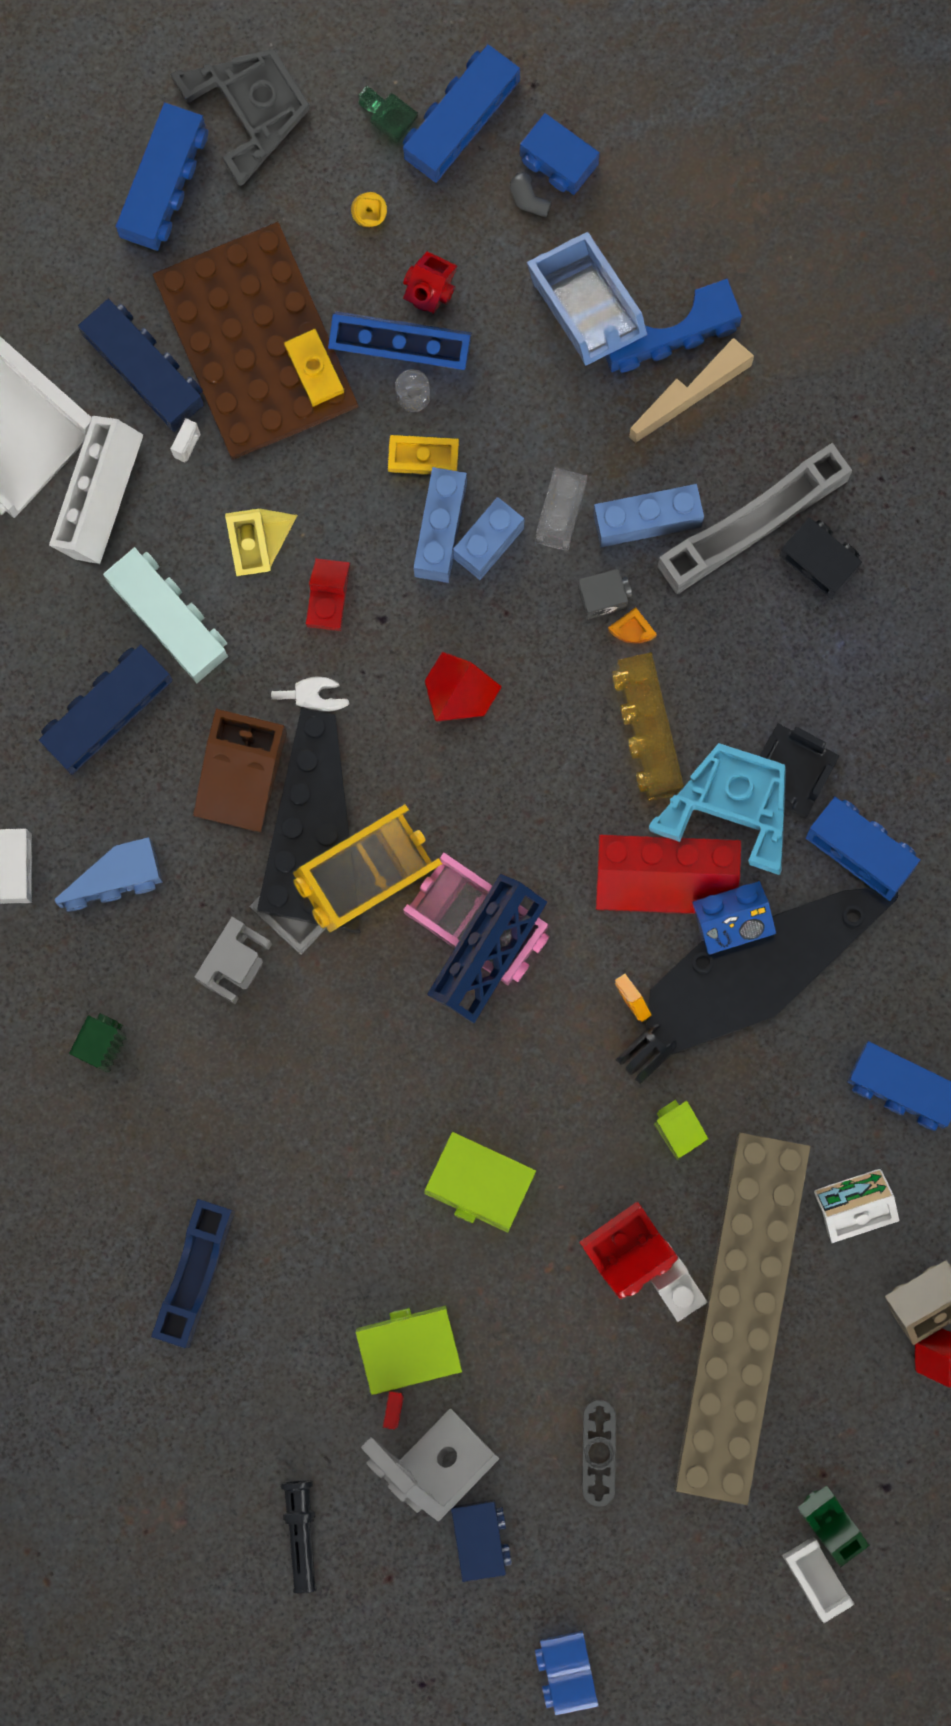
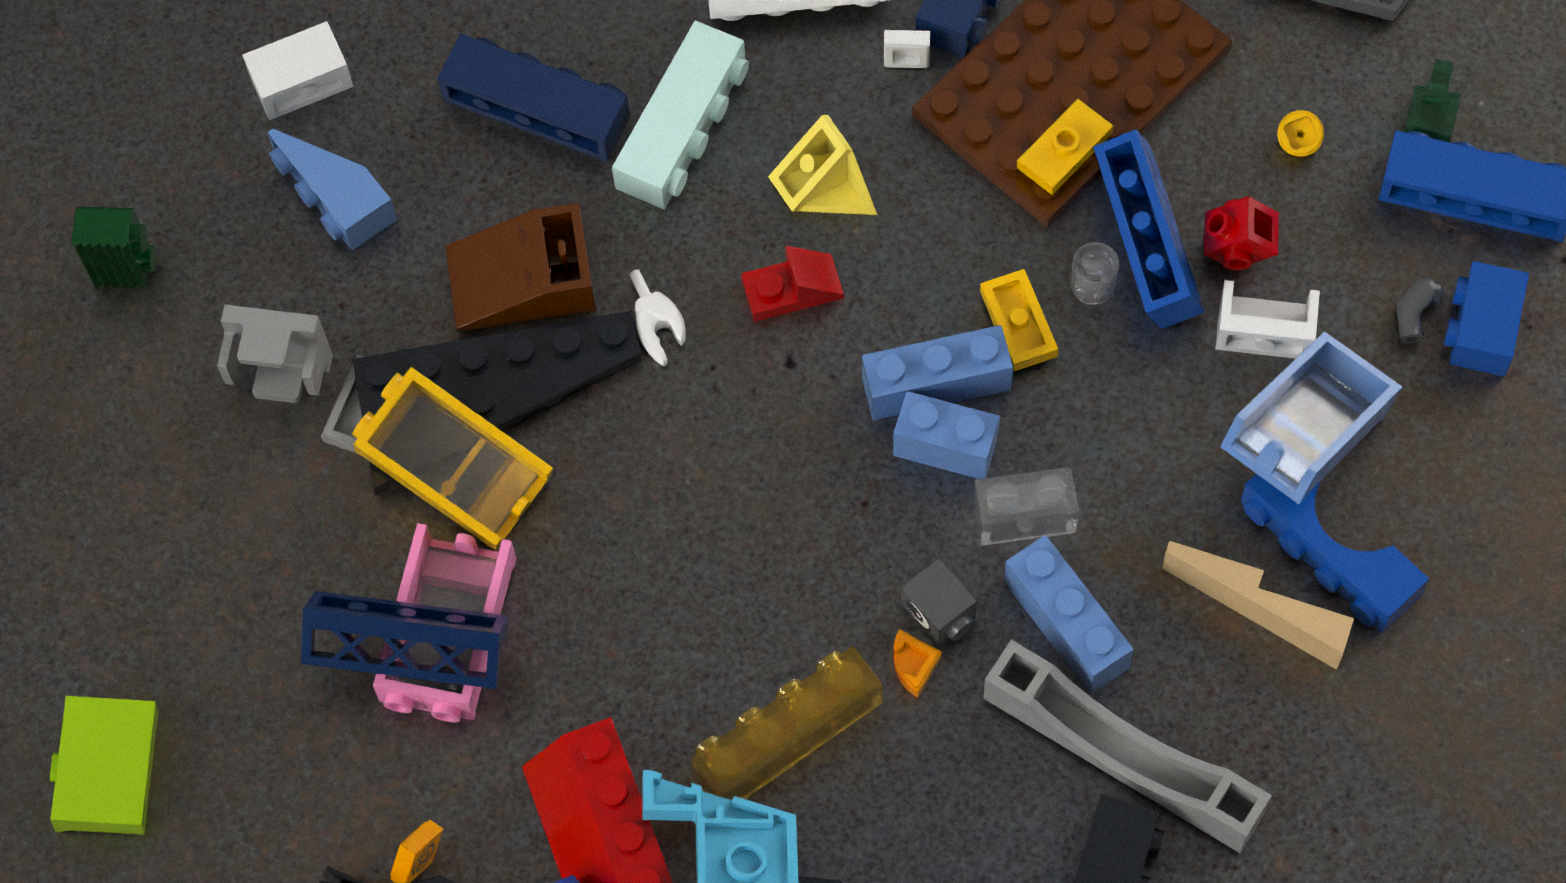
camera: 65 degrees right, 15 degrees down
red slope [424,652,502,722] -> none
none -> white panel [1215,280,1320,359]

